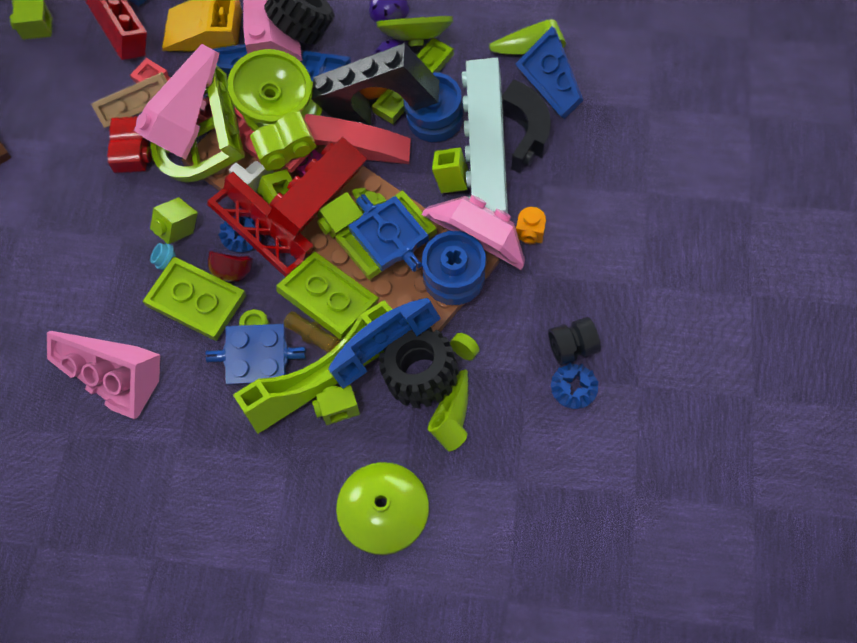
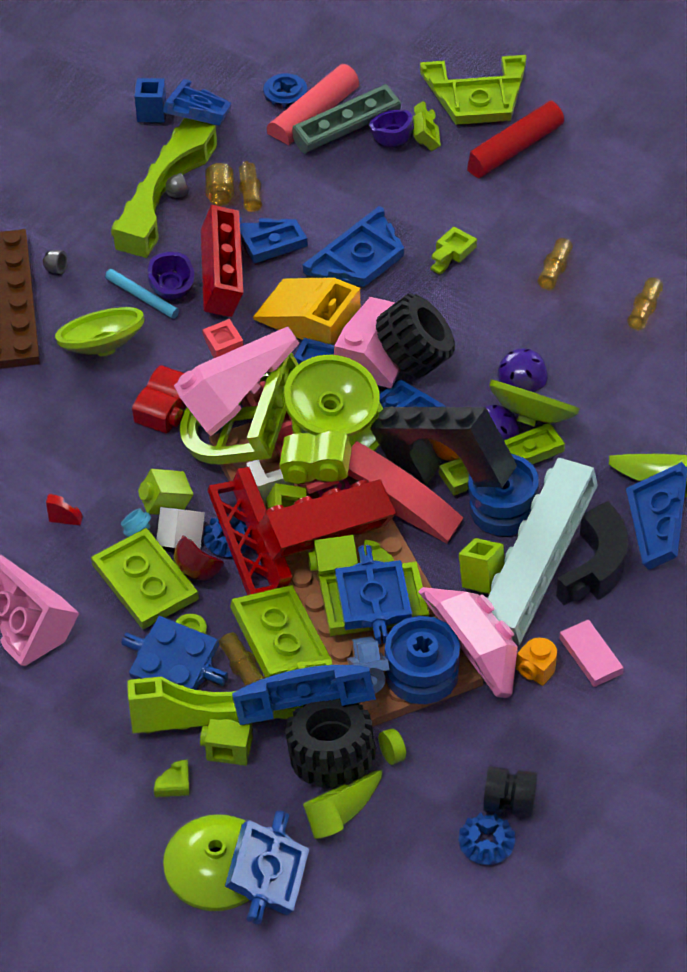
camera: 25 degrees right, 15 degrees down
tan plate [91,72,167,128] -> none
none -> red tile [46,494,83,526]
none -> lime dish [55,307,145,356]
none -> medium azure bar [105,269,179,319]
none -> dark purple helmet [148,252,194,300]
none -> lime tile [154,759,189,797]
none -> white panel [156,507,205,549]
none -> plate [224,811,309,924]
none -> medium blue hips [347,636,389,693]
none -> bright pink tile [559,619,624,687]

